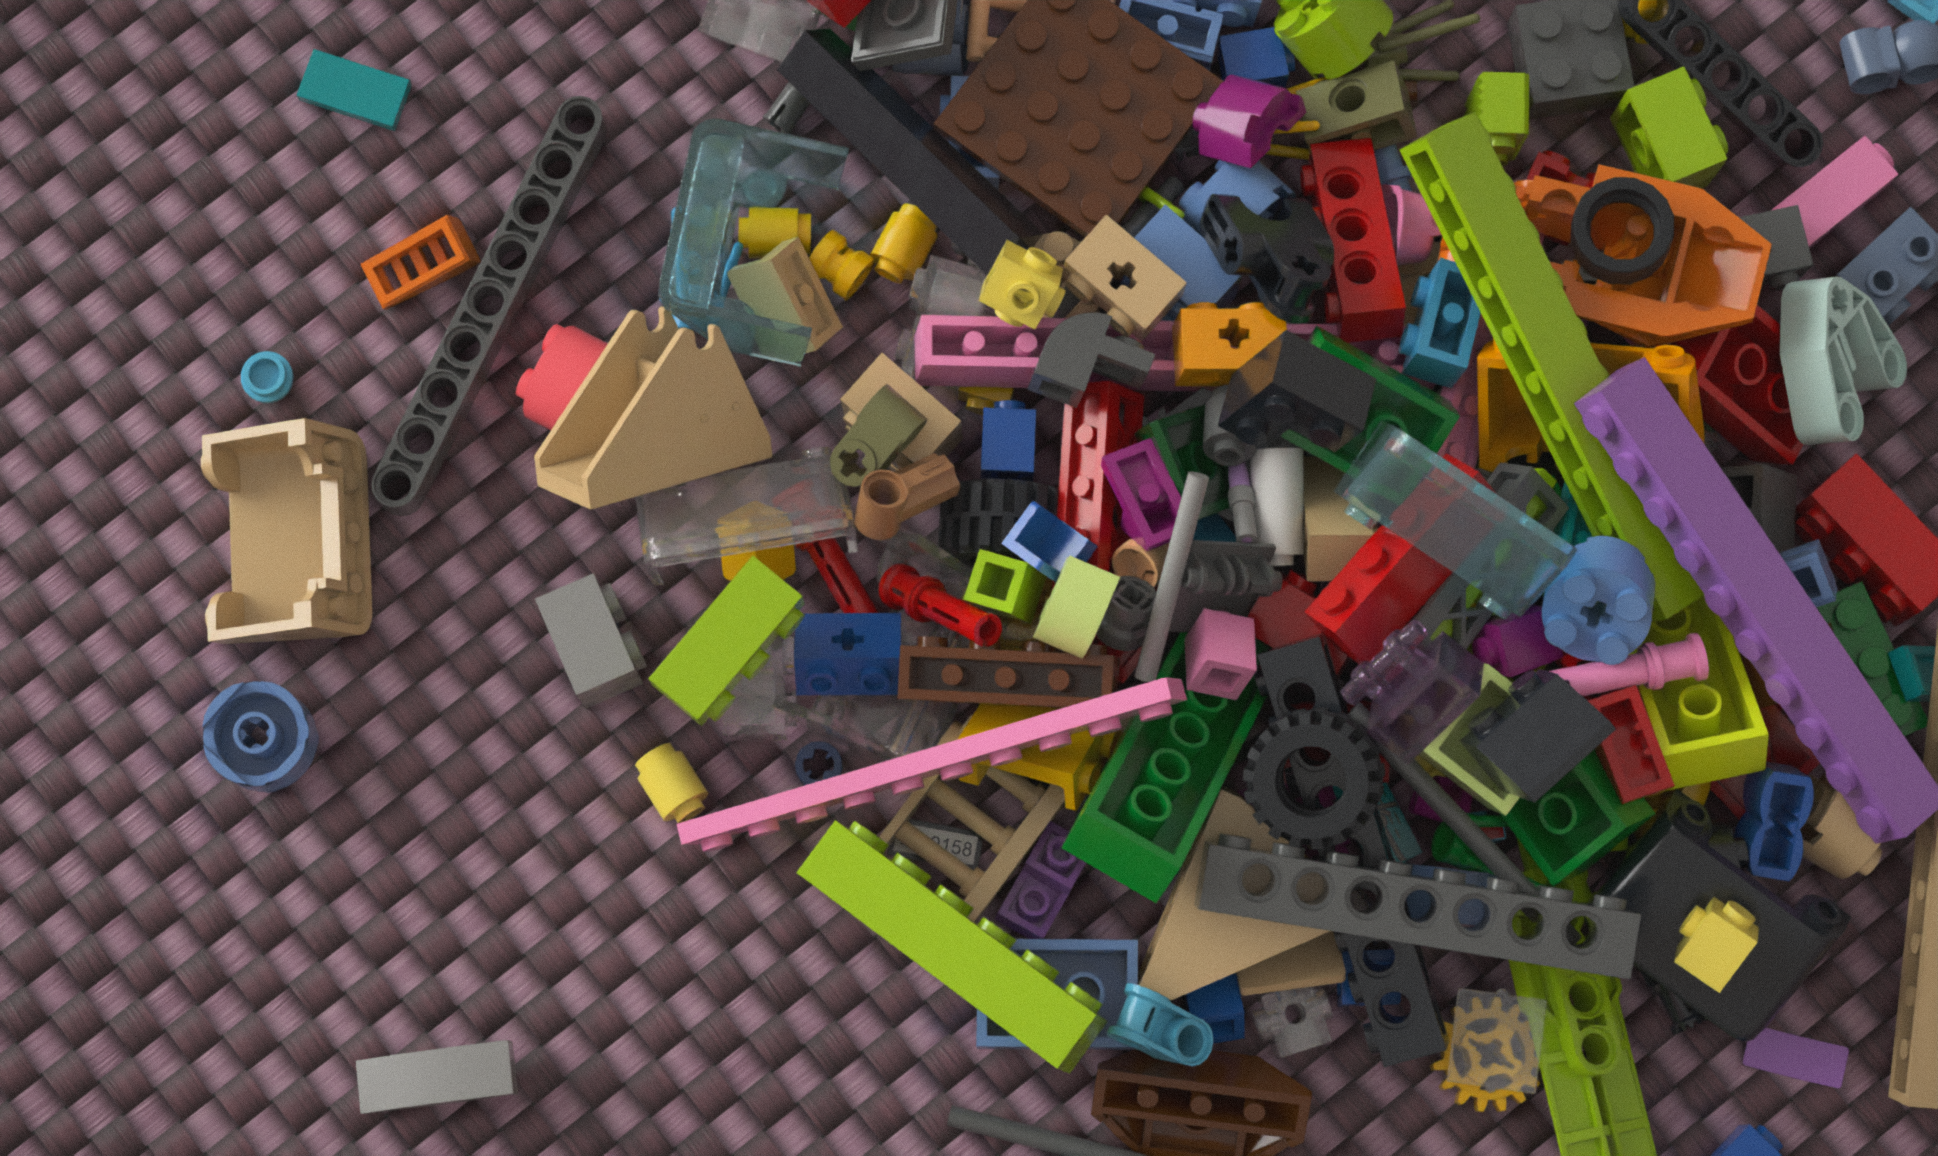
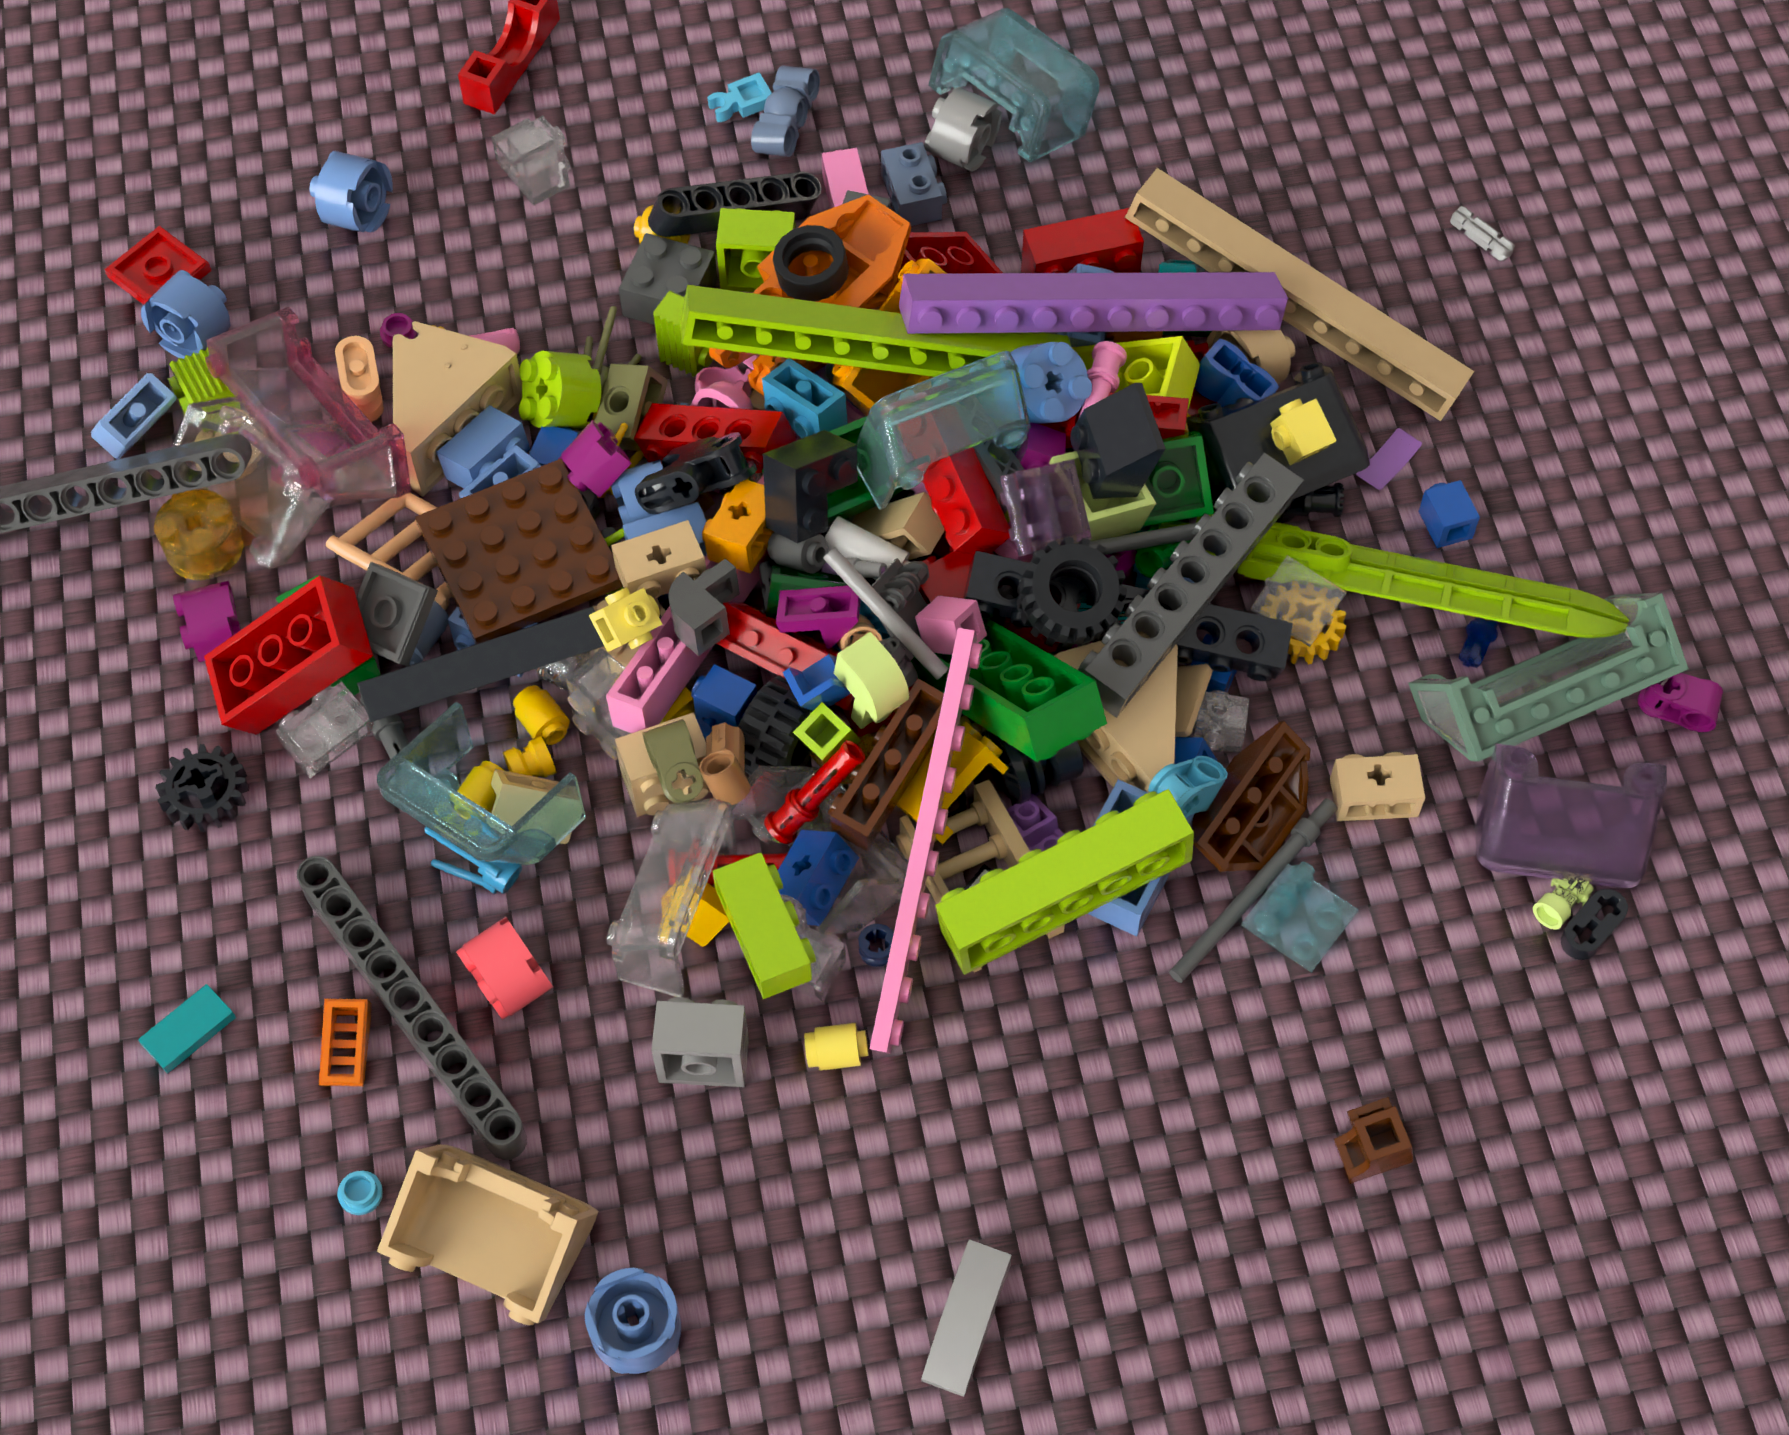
camera: 60 degrees left, 20 degrees down
tan ladder [534,306,772,510] -> none
light aqua connector [1780,276,1907,445] -> none

